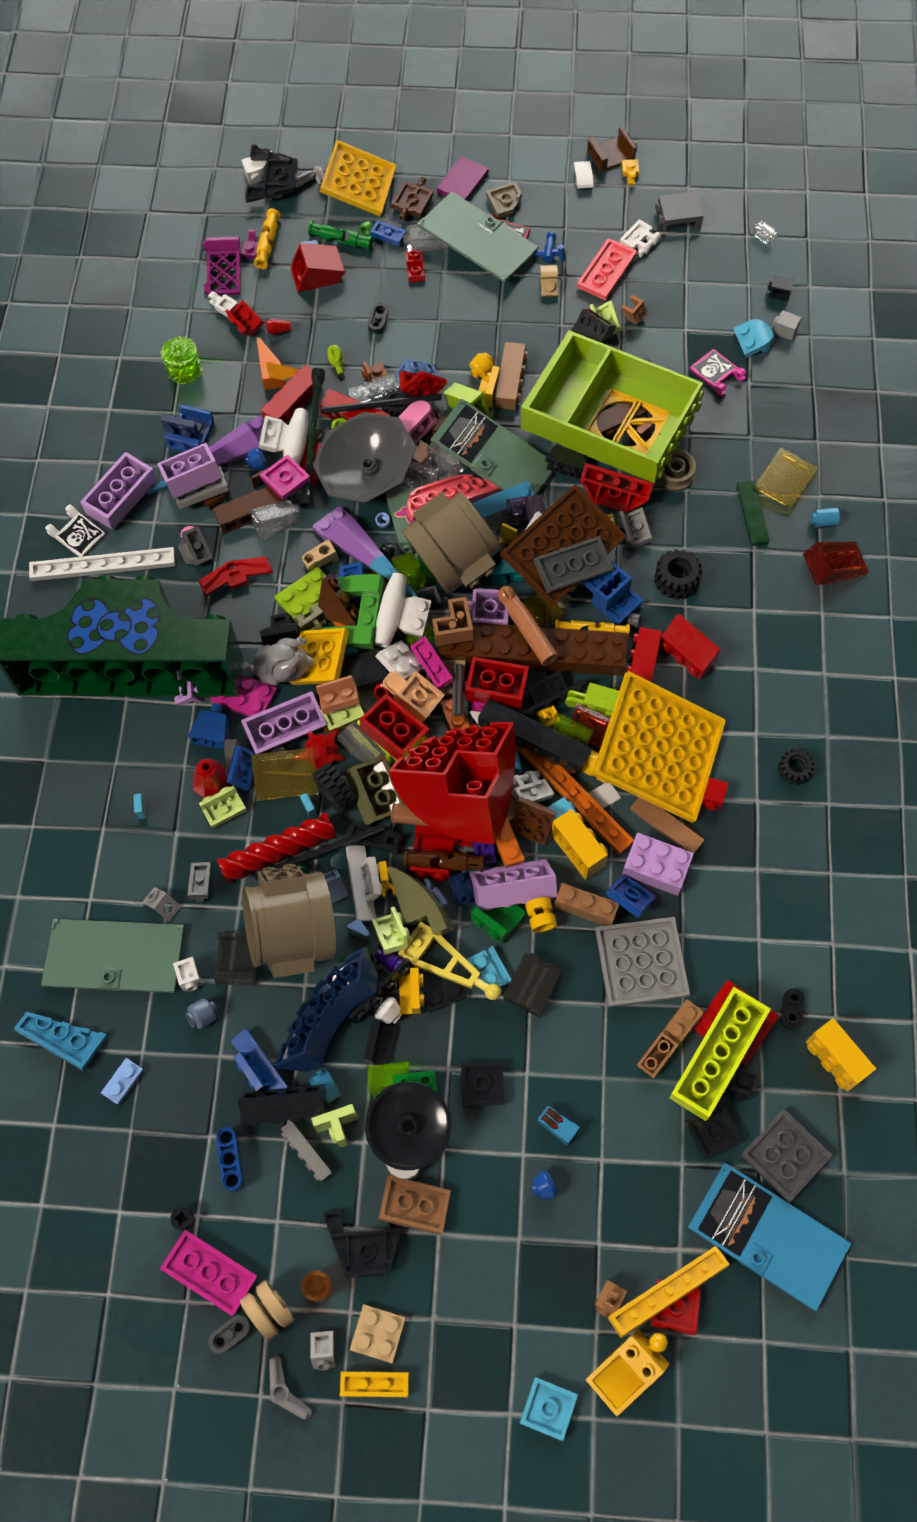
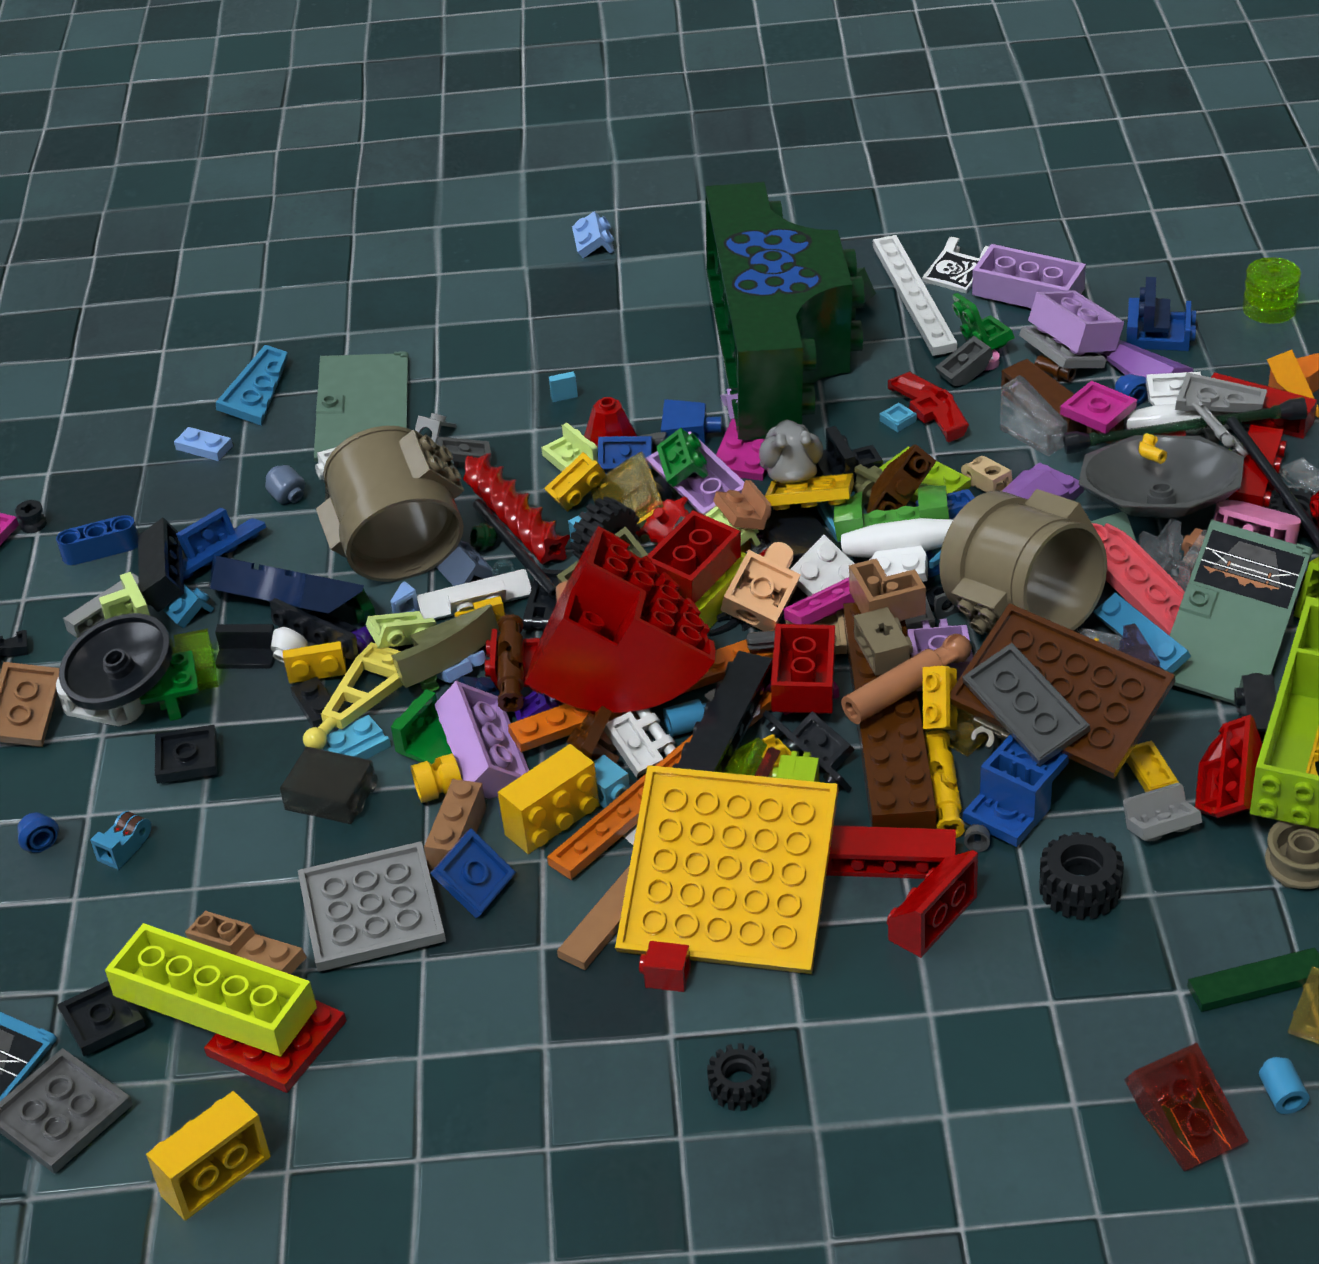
camera: 85 degrees right, 25 degrees down
lavender brick [622,832,694,896] -> none
black bracket [728,1068,757,1101] -> none
black plate [780,988,804,1030] -> none
none -> yellow bracket [544,452,606,512]
none -> green bracket [656,428,708,487]
none -> dark tan brick [854,607,913,676]
none -> medium azure tile [879,403,917,433]
none -> yellow bracket [922,666,958,730]
none -> green bracket [952,293,1015,350]
none -> yellow arm [1138,433,1167,464]
none -> light grey wing [1175,372,1267,413]
none -> light grey piece [1191,401,1249,457]

